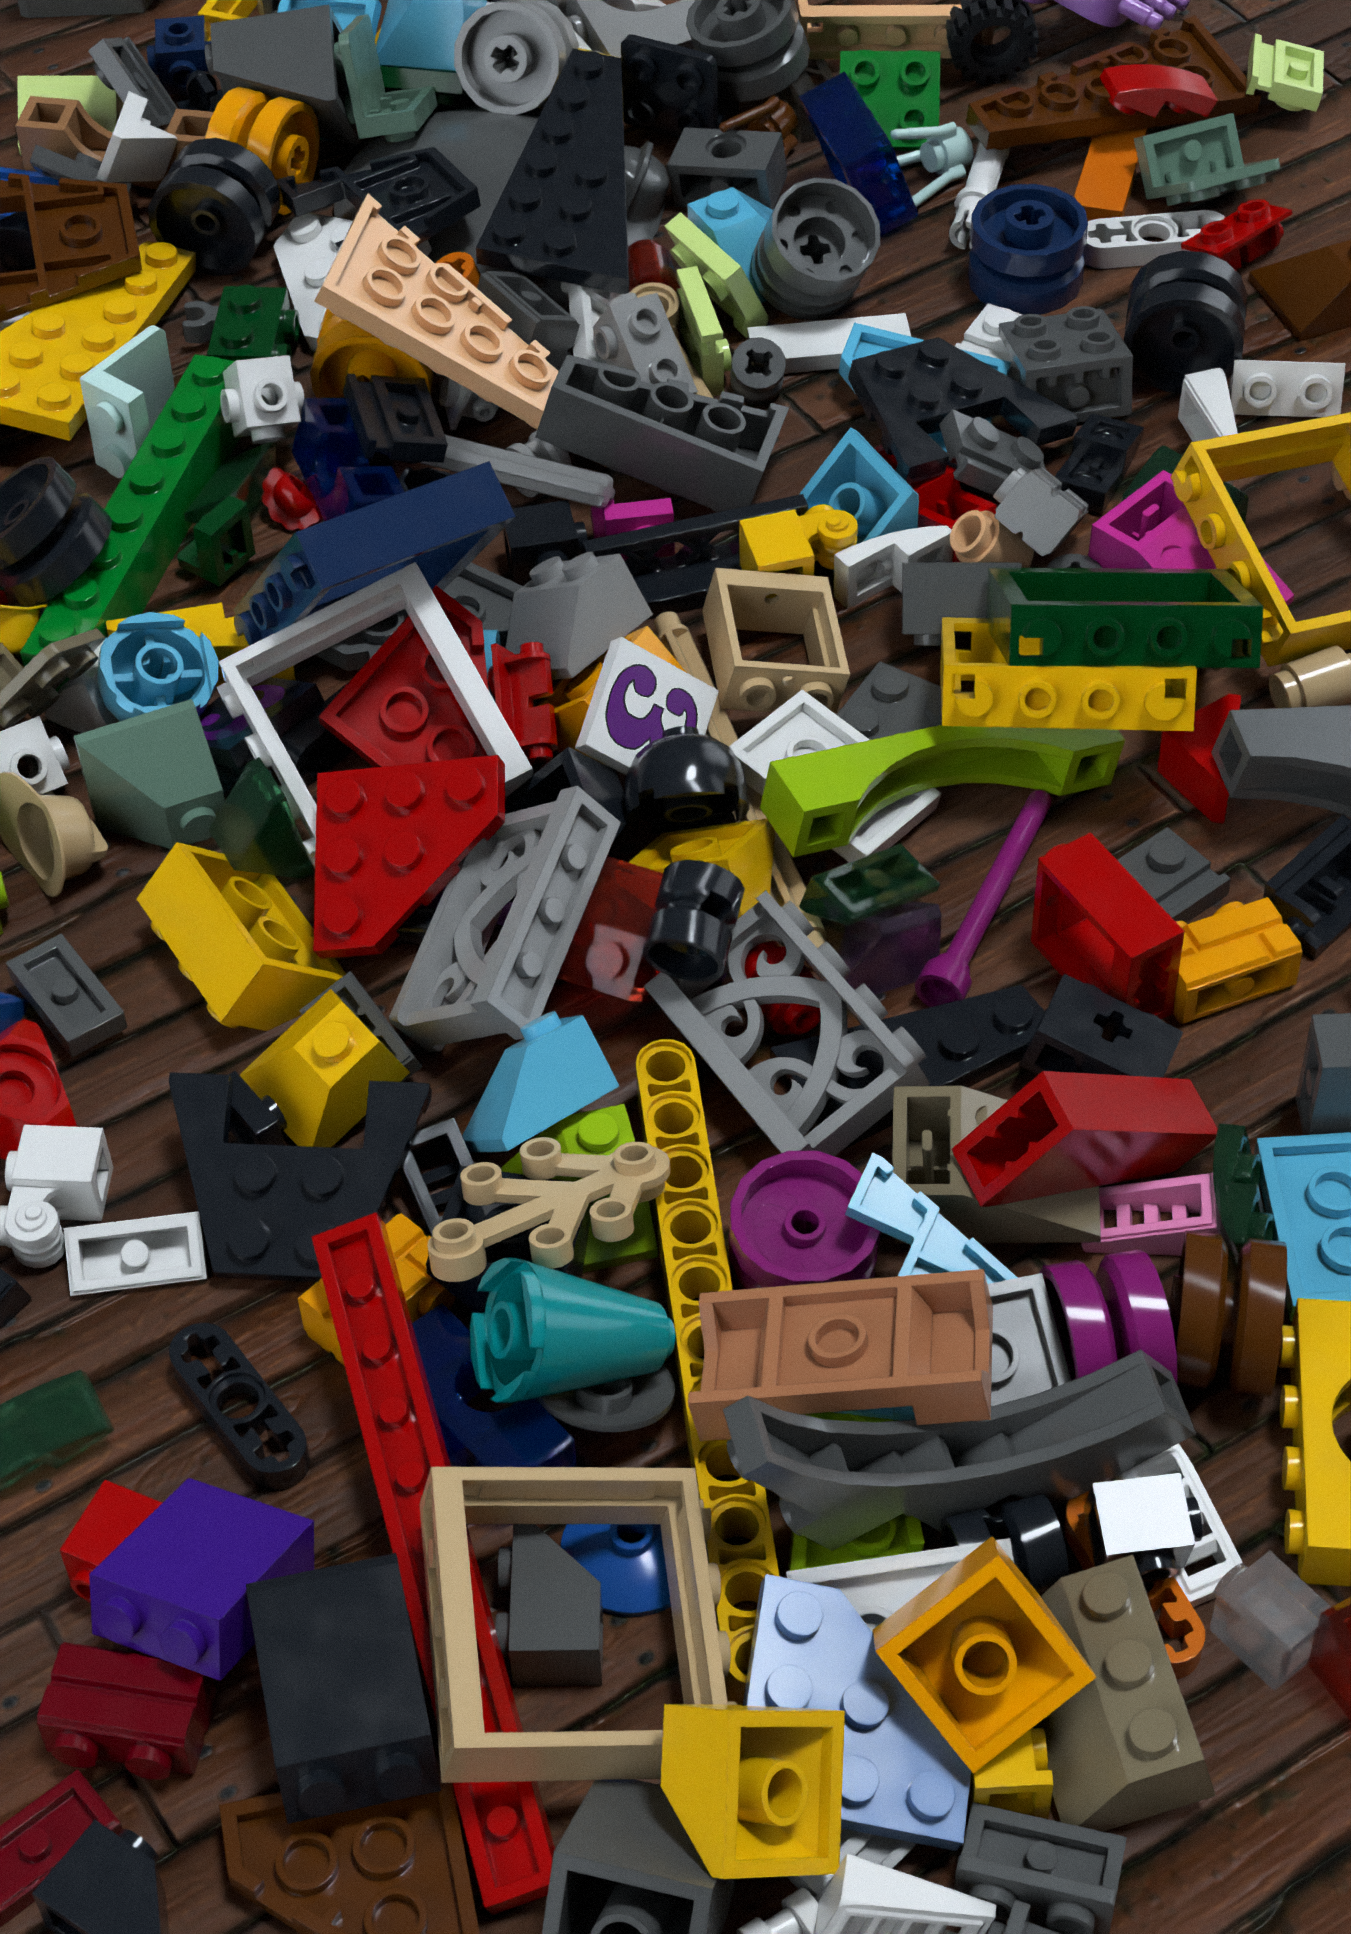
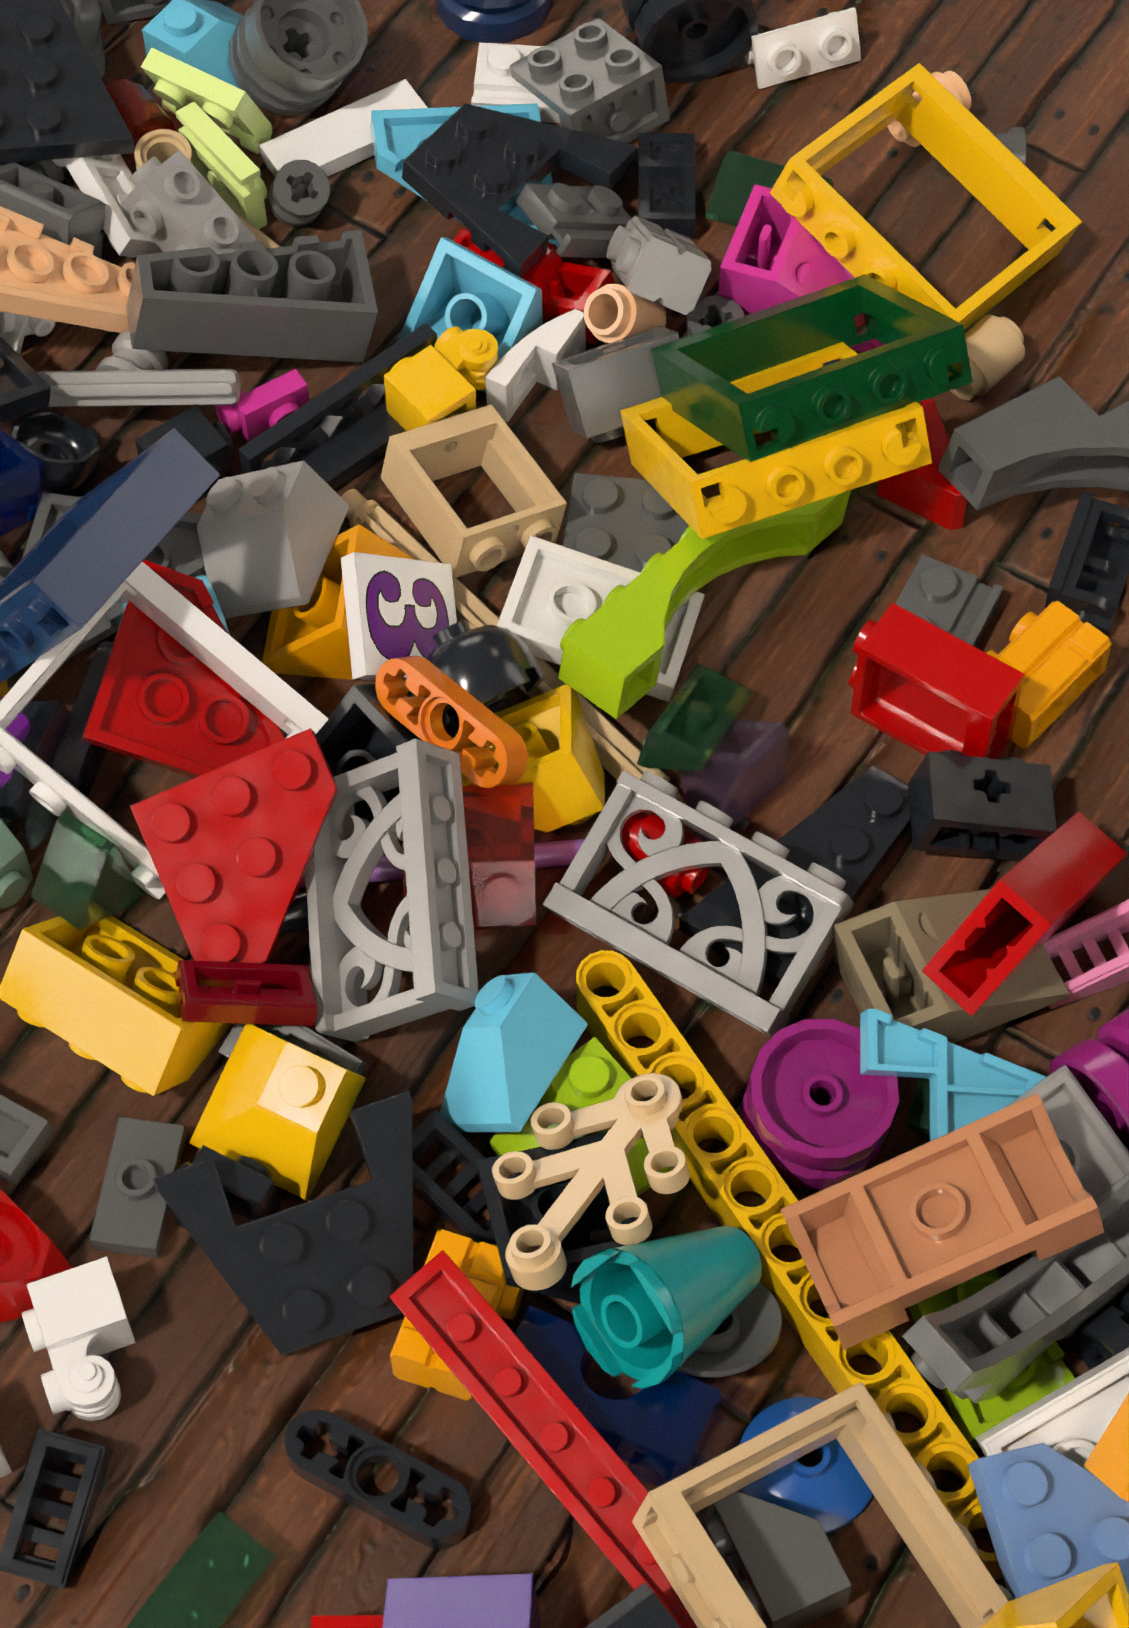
camera: 25 degrees left, 10 degrees up
white slope [64,1211,208,1296] -> none
red hinge [488,642,558,768] -> none
black wheel [642,860,745,982] -> none
magenta piece [915,789,1052,1007] -> none
white slope [1178,368,1238,486] -> none
none -> dark grey plate [89,1117,187,1259]
none -> dark red tile [175,960,318,1026]
none -> orange beam [375,656,528,788]

